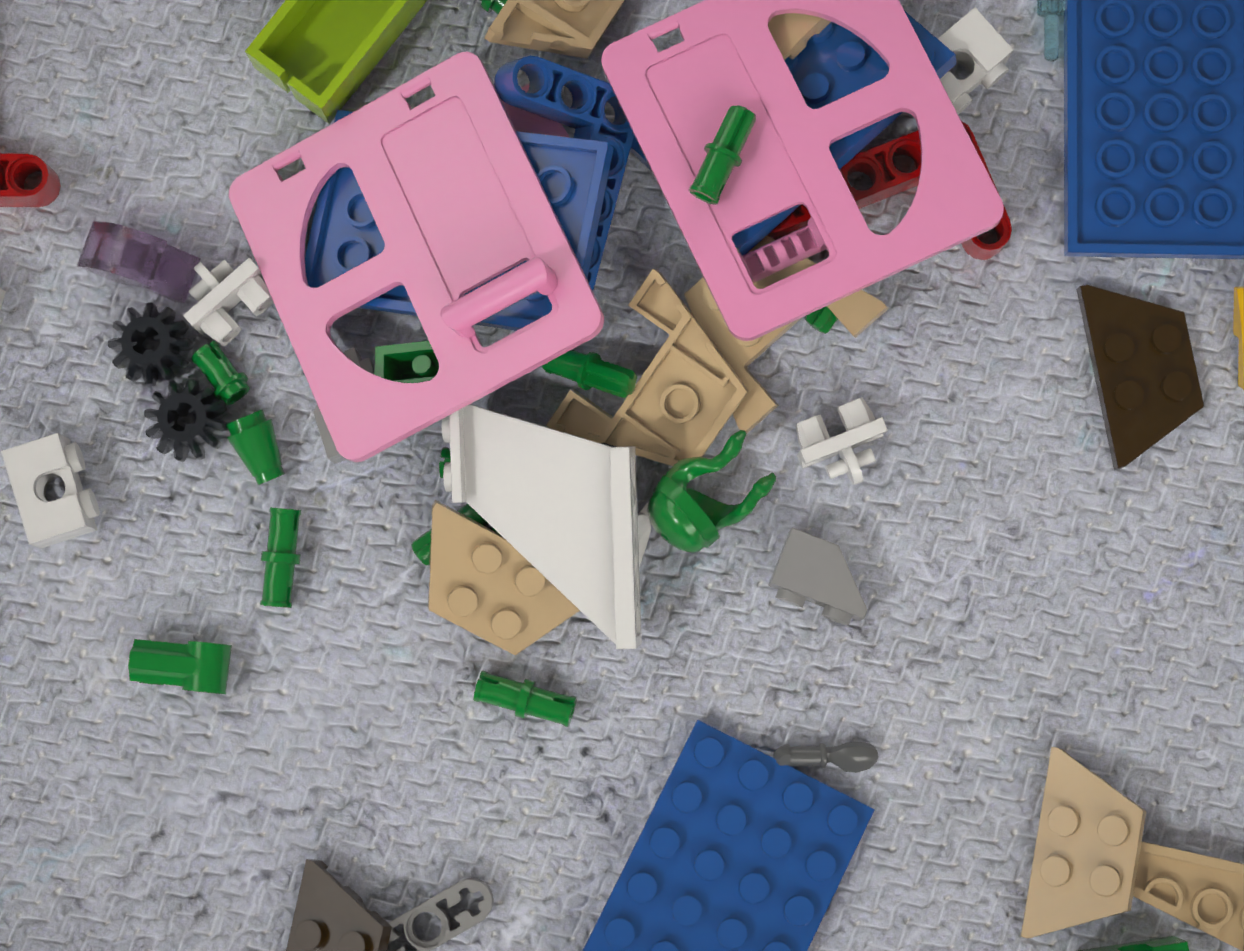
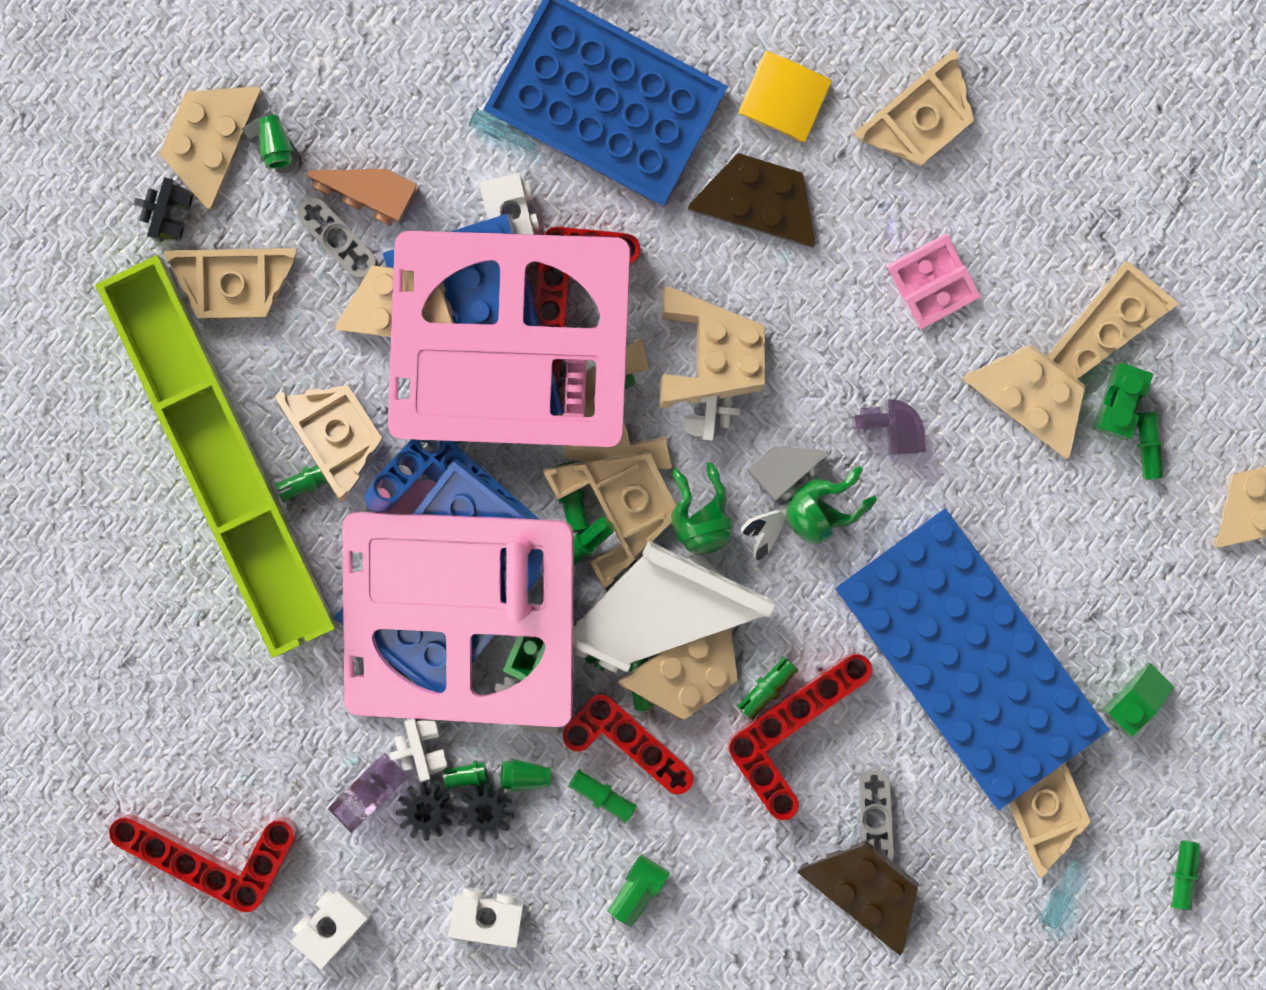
camera: 65 degrees left, 5 degrees up
green axle [688,105,756,205] -> none
dark grey piece [773,742,879,773] -> none
none -> green pin [553,462,589,533]
none -> red beam [562,693,693,795]
none -> tan wing [660,286,765,408]
none -> red beam [728,653,872,820]
none -> green hair [741,466,877,560]
none -> clear purple brick [852,399,926,455]
none -> bright pink slope [886,234,981,329]

